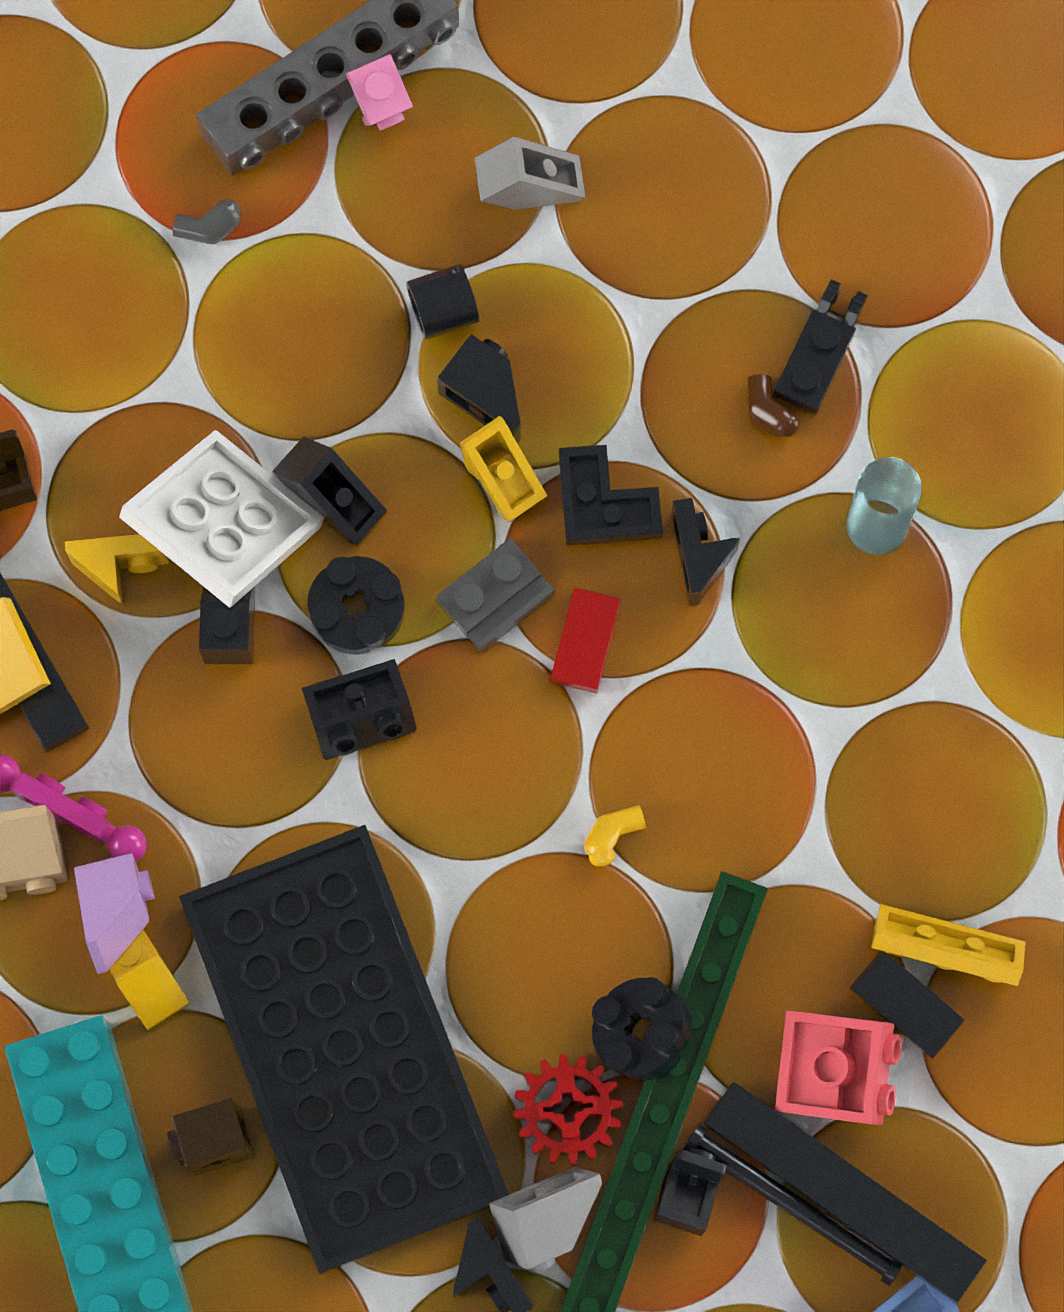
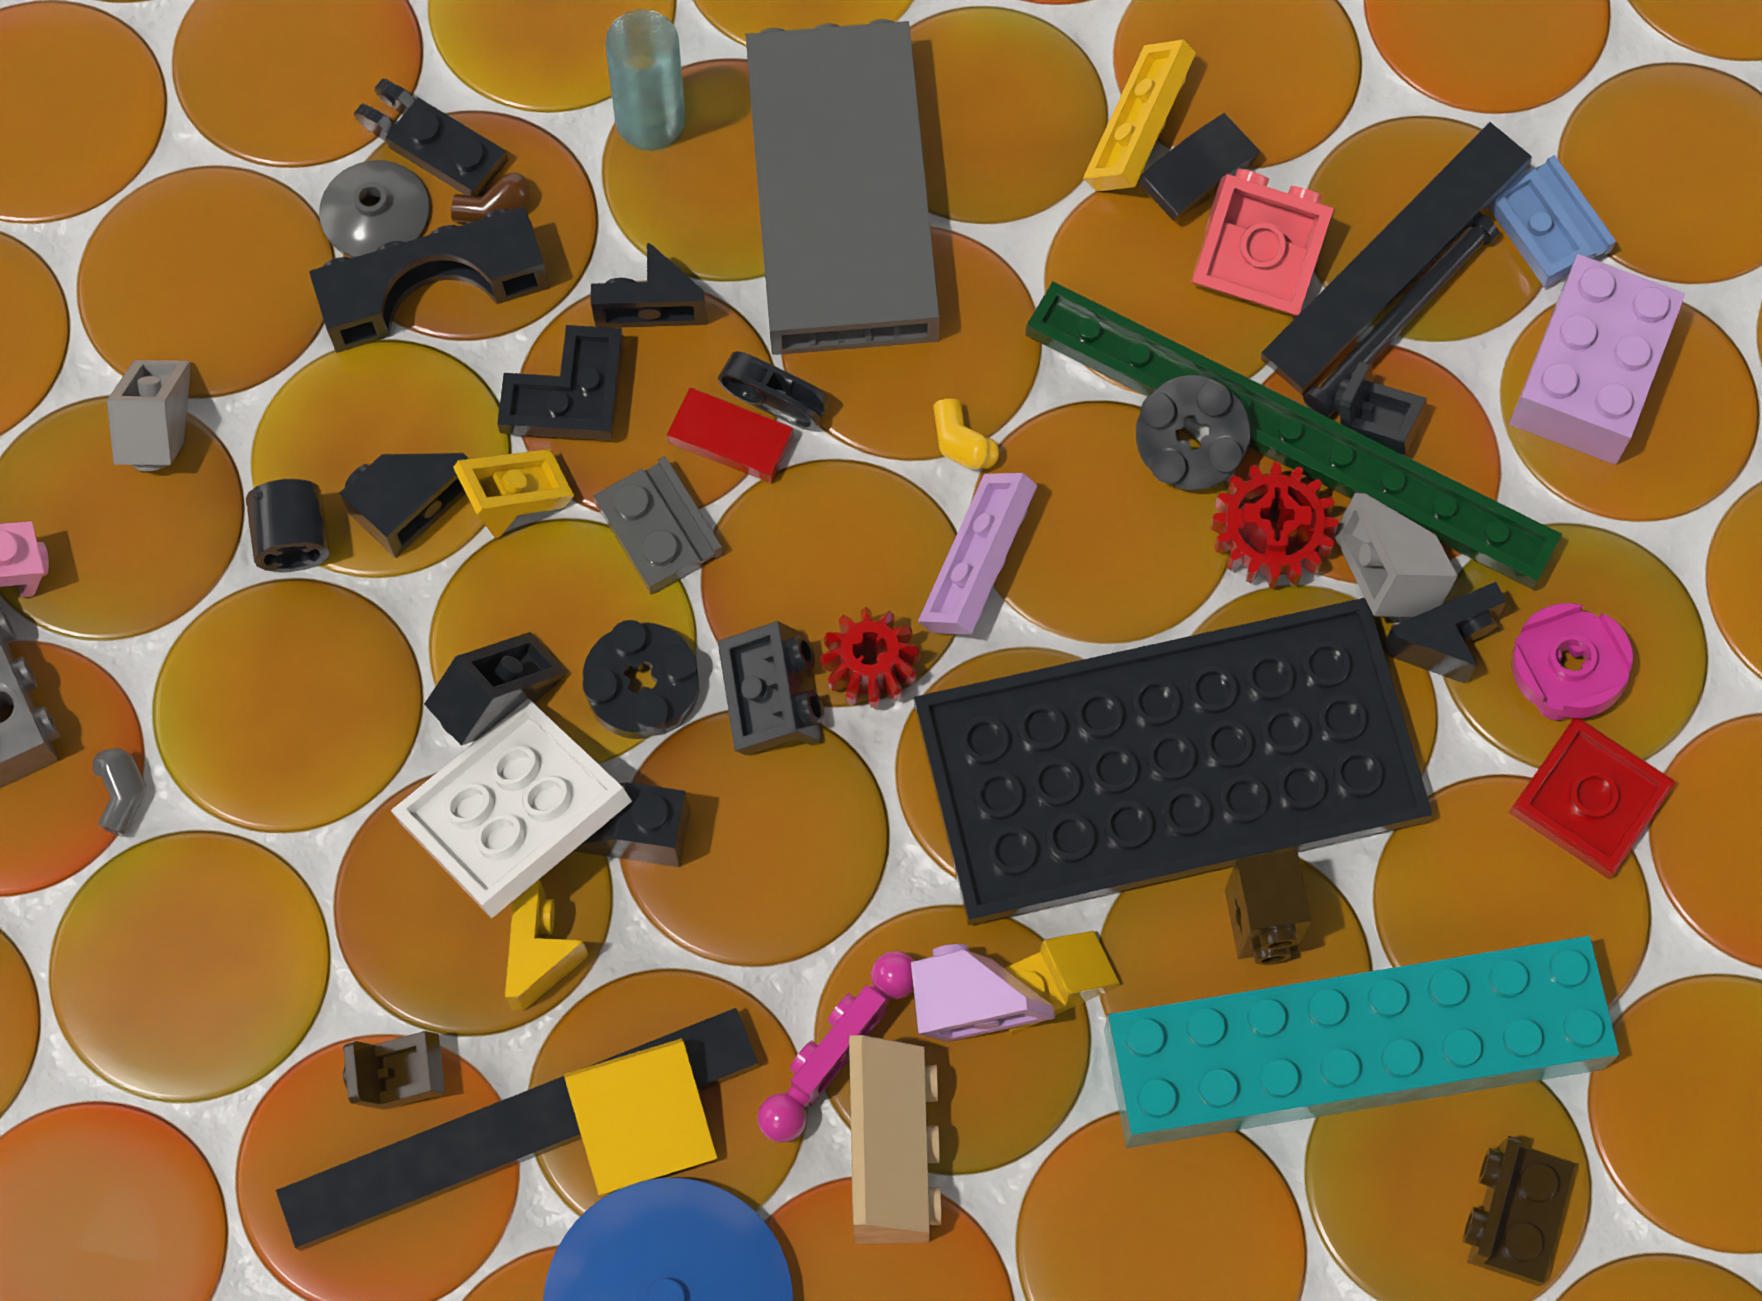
camera: 80 degrees left, 5 degrees down
none -> black arch [309,206,550,353]
none -> dark grey dish [319,160,430,258]
none -> black piece [717,351,829,430]
none -> dark grey brick [745,19,939,355]
none -> red gear [820,606,920,709]
none -> lavender plate [918,473,1037,635]

